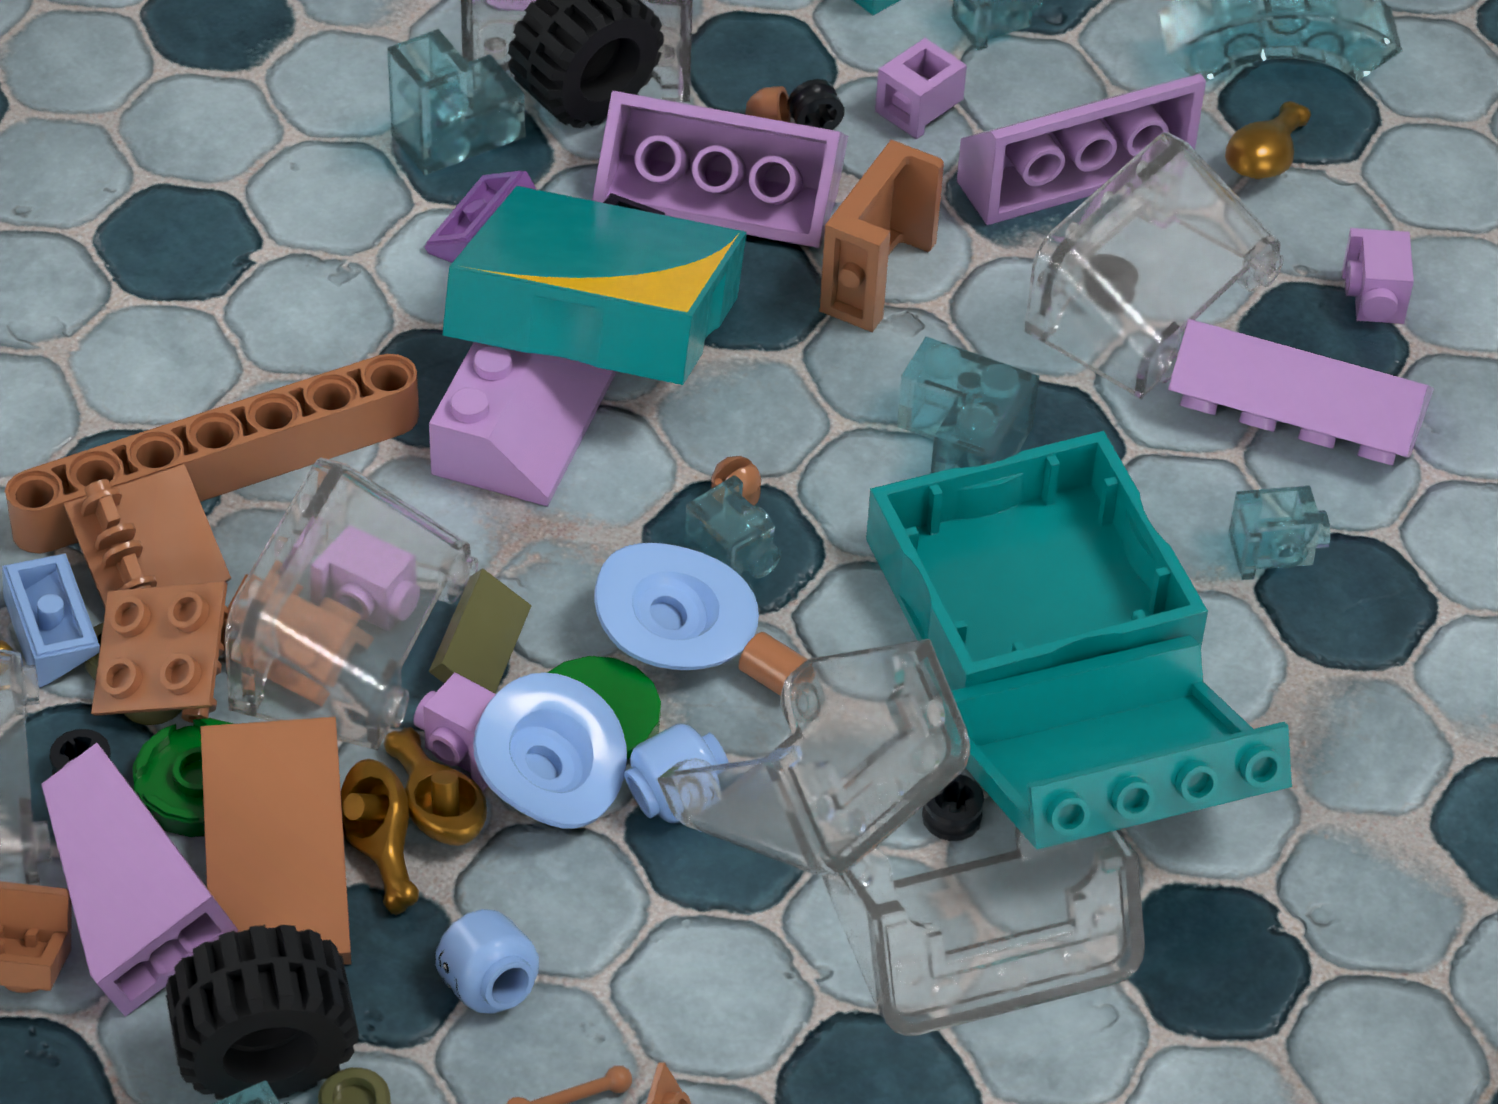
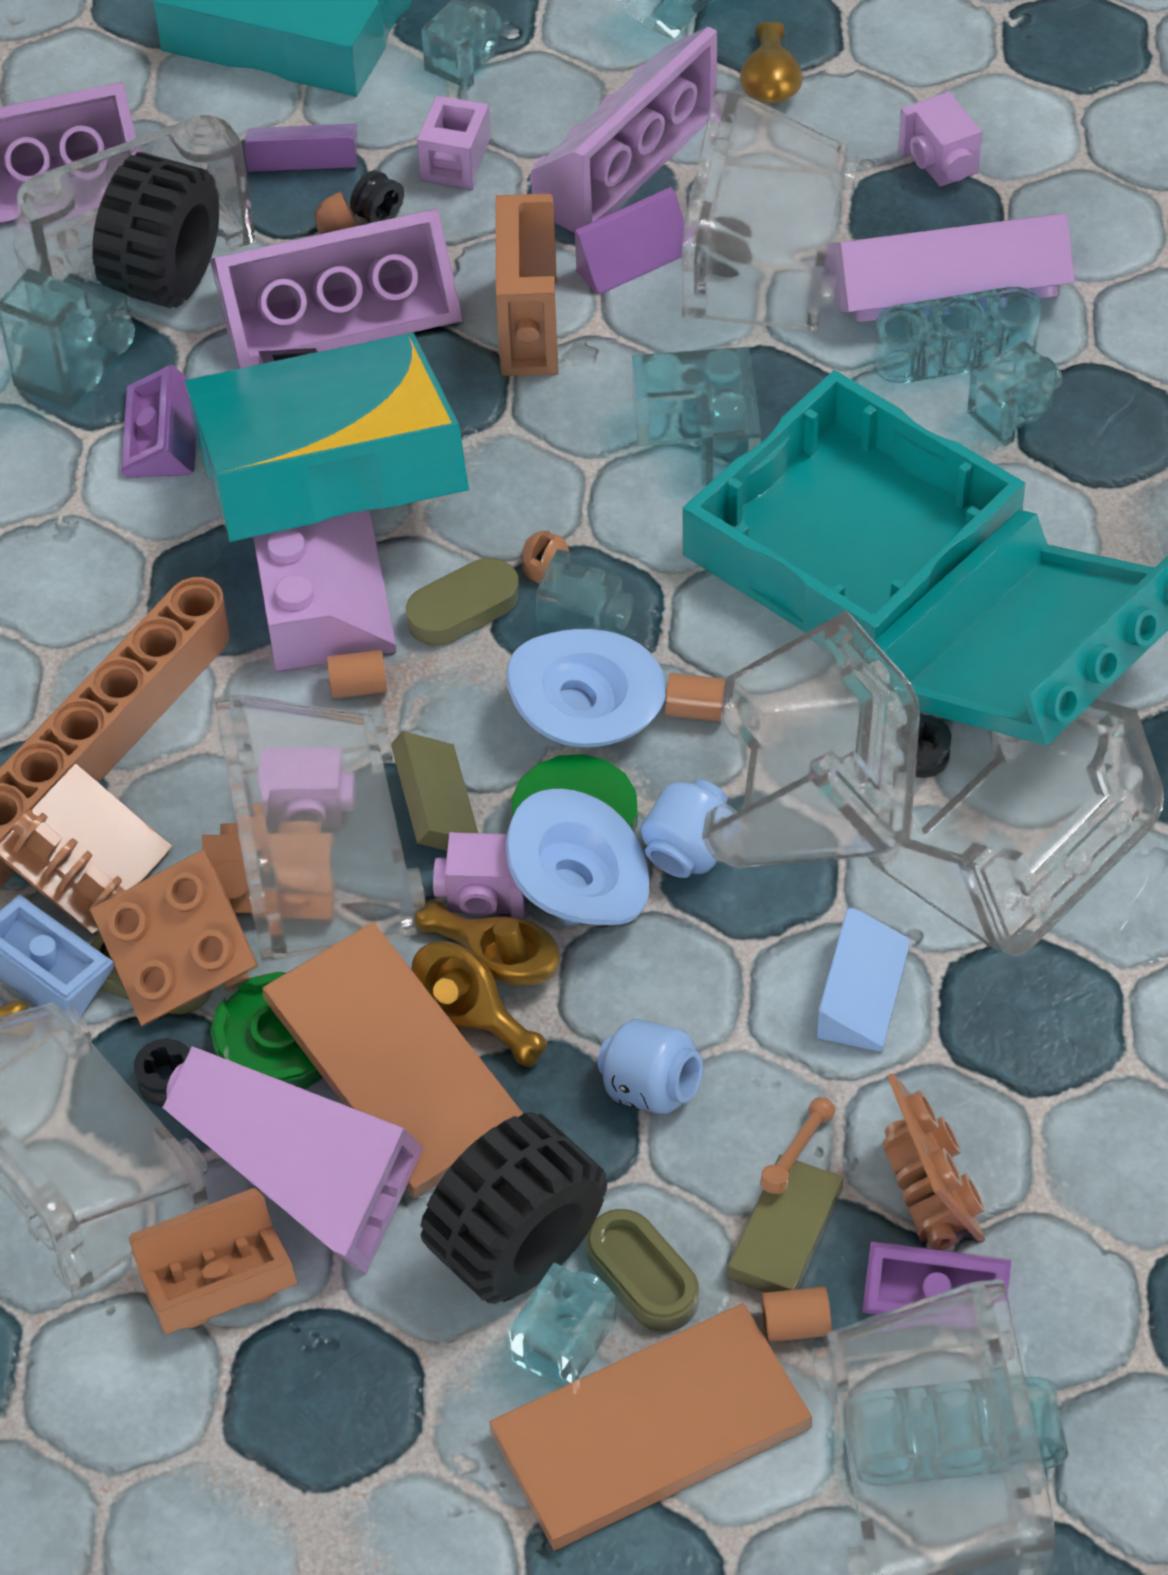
camera: 25 degrees left, 5 degrees up
none -> medium lavender slope [244,123,357,172]
none -> nougat hinge [327,650,387,699]
none -> olive tile [406,558,519,645]
none -> medium lavender slope [575,187,691,294]
none -> light blue slope [817,907,911,1052]
none -> clear light blue beam [874,287,1041,383]

